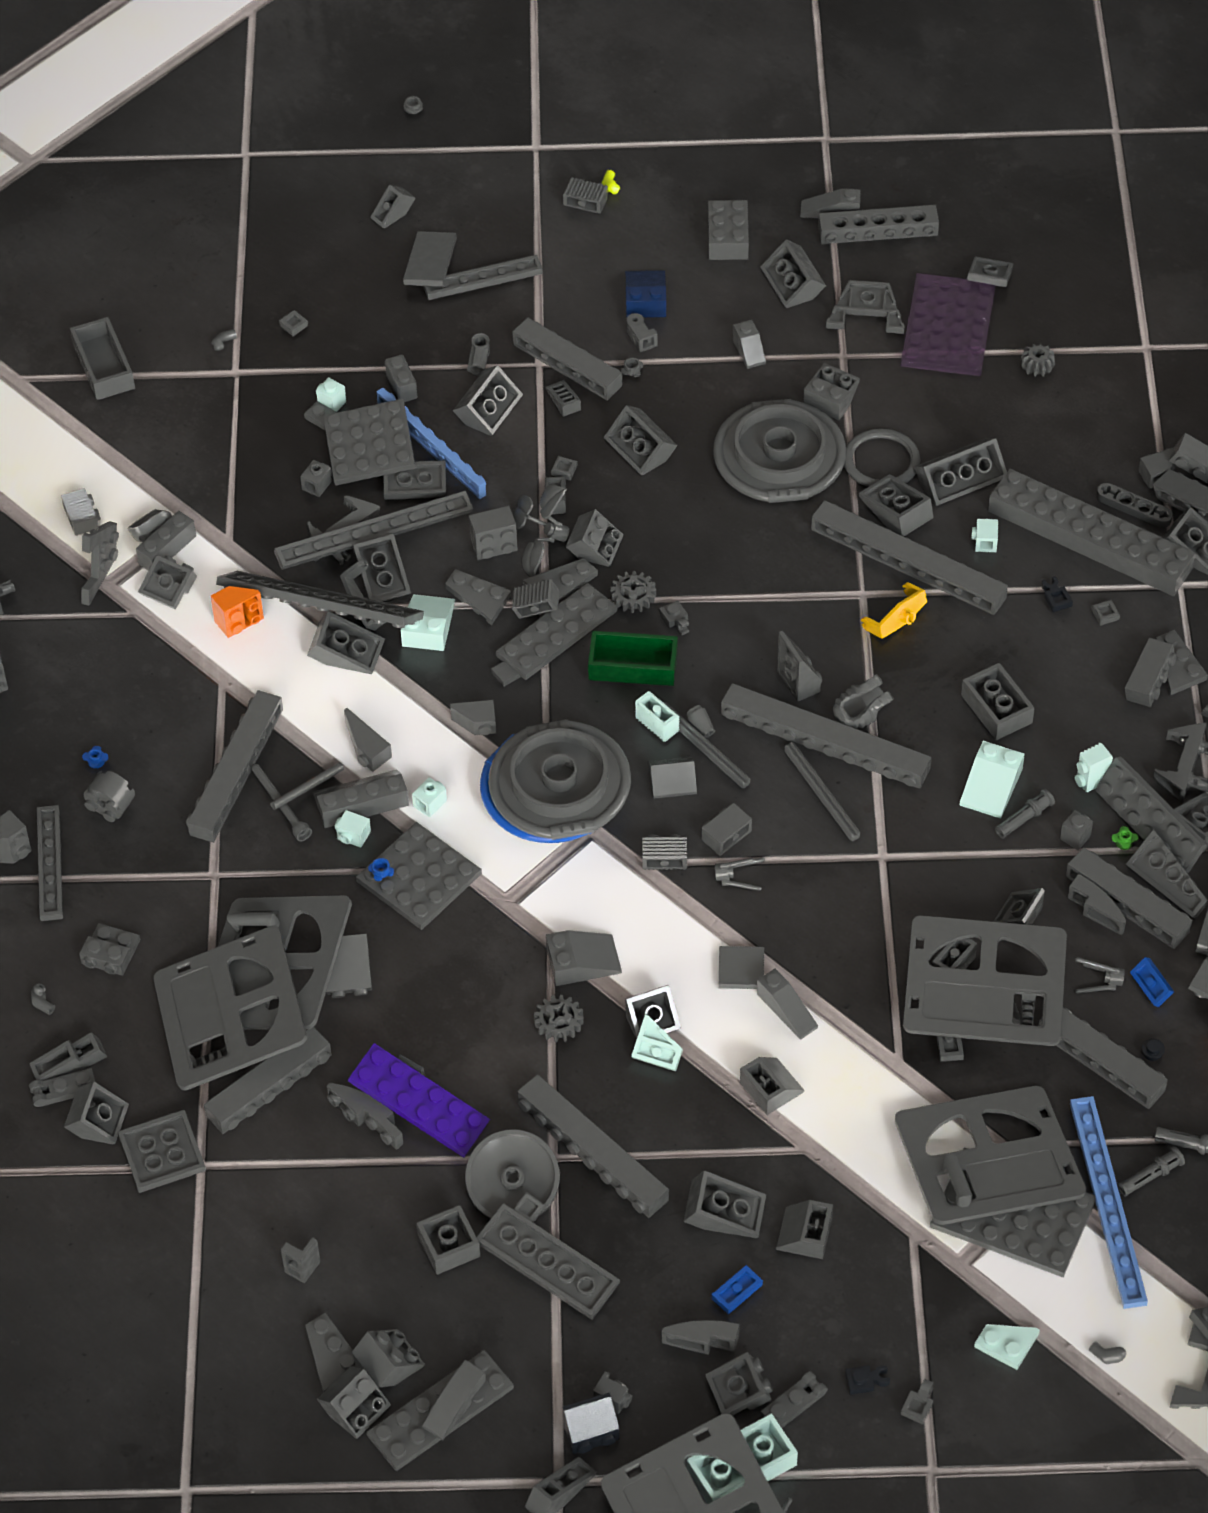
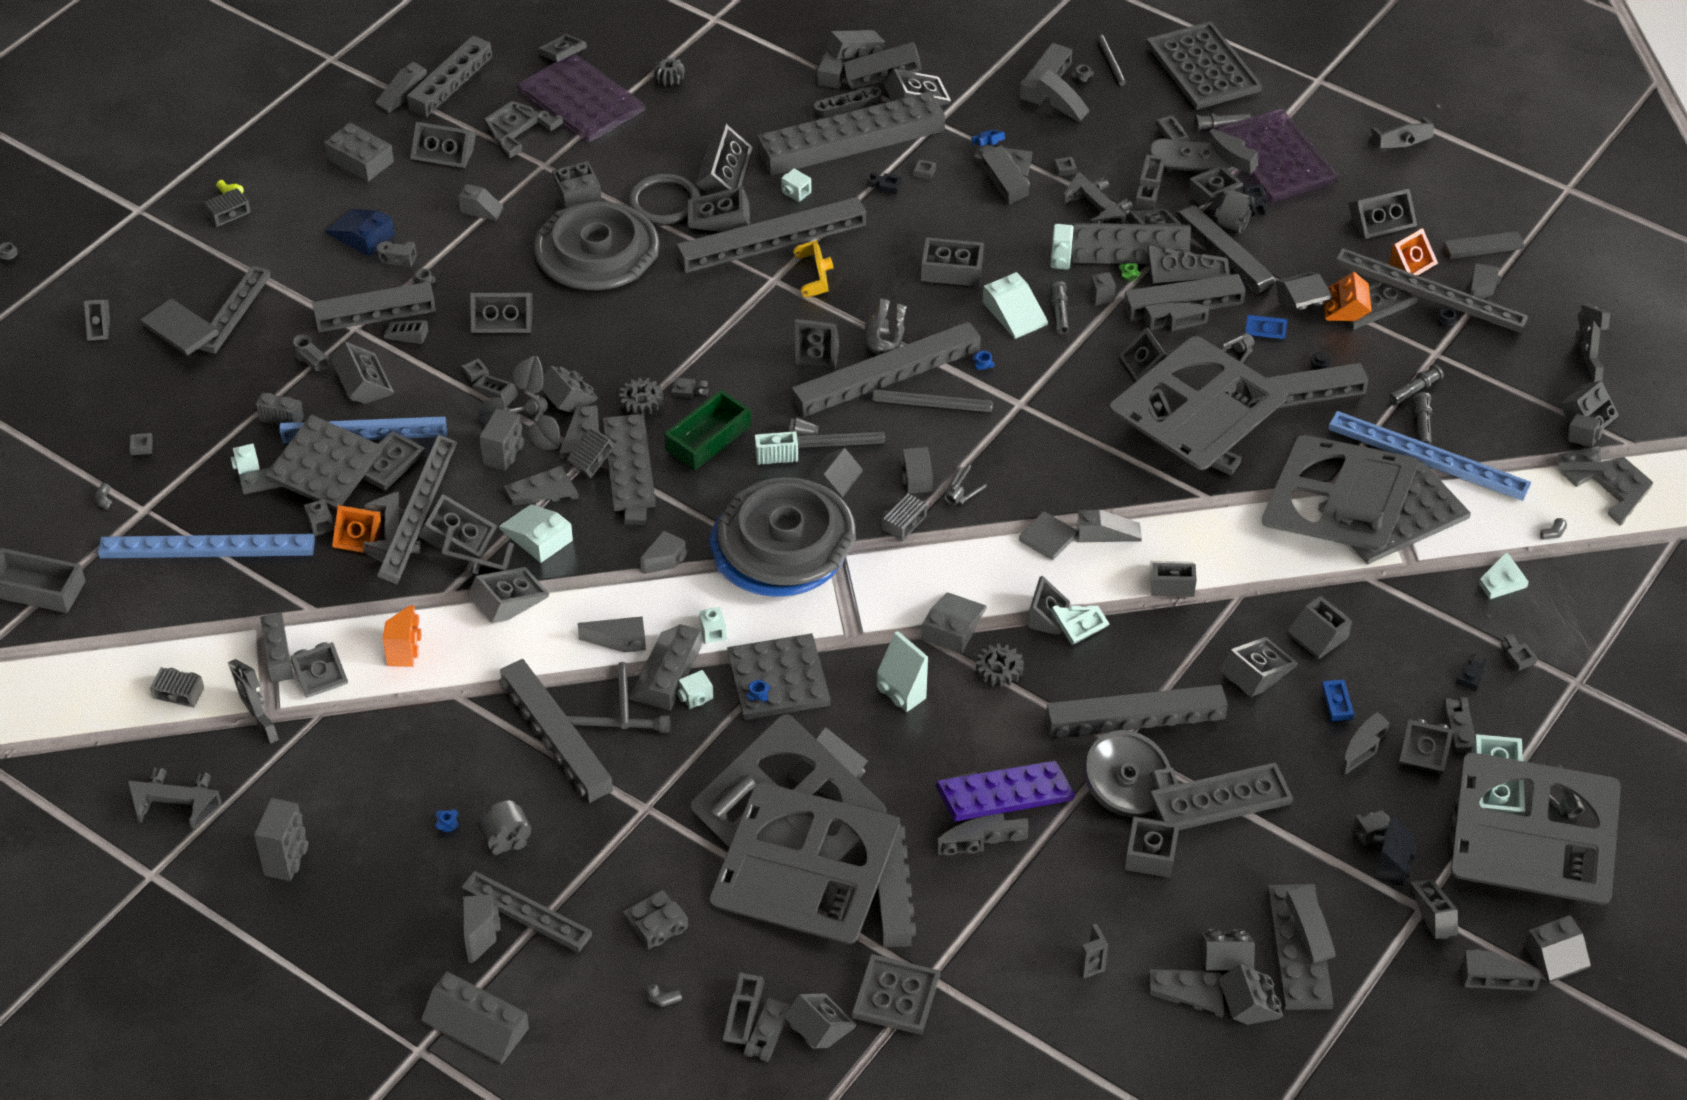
camera: 55 degrees left, 5 degrees down
dark grey piece [127,509,172,542] -> none
dark grey plate [216,570,424,628] -> none
none -> medium blue plate [98,534,315,558]
none -> orange slope [332,505,383,553]
none -> light aqua slope [877,631,928,712]
none -> blue plate [971,130,1005,146]
none -> blue plate [973,351,995,370]

